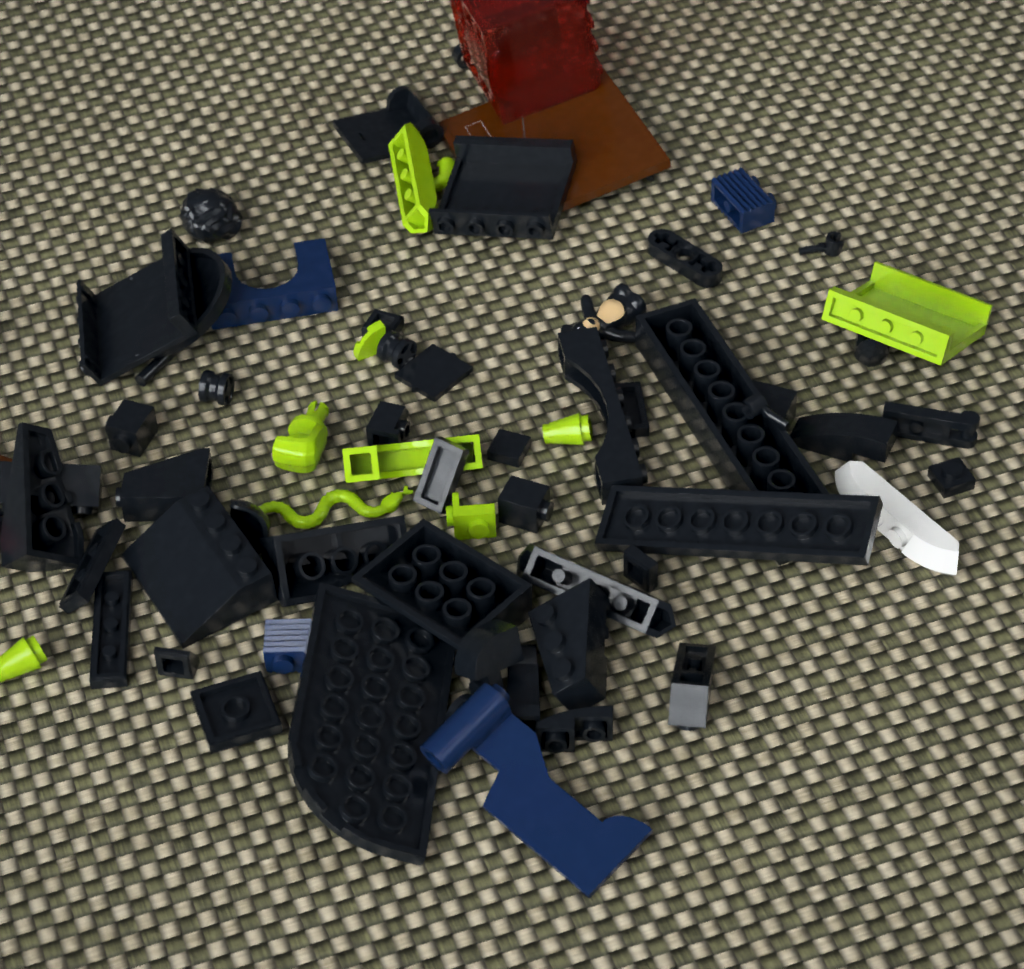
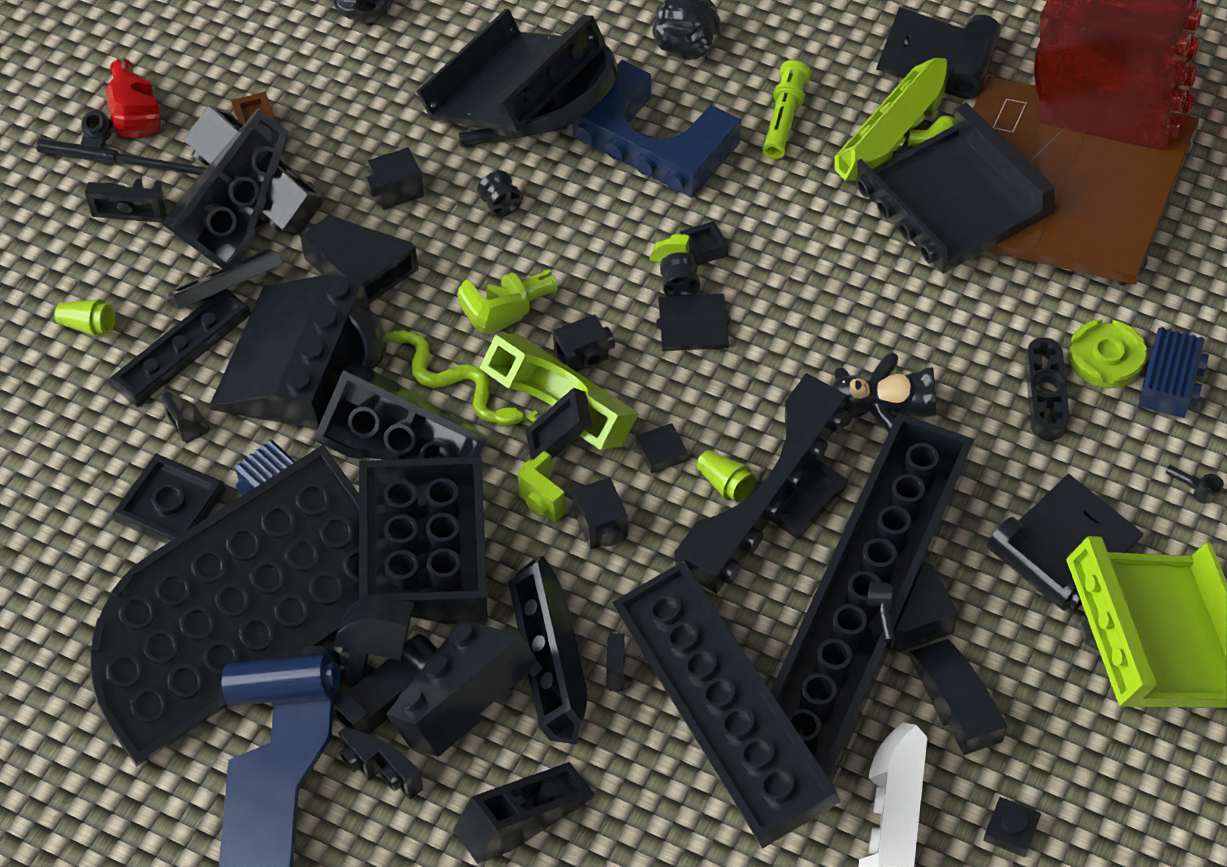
camera: 45 degrees right, 10 degrees up
black plate [883,401,980,449] -> none
none -> lime pin [762,60,811,159]
none -> black door [987,473,1144,611]
none -> lime tile [1068,319,1147,389]

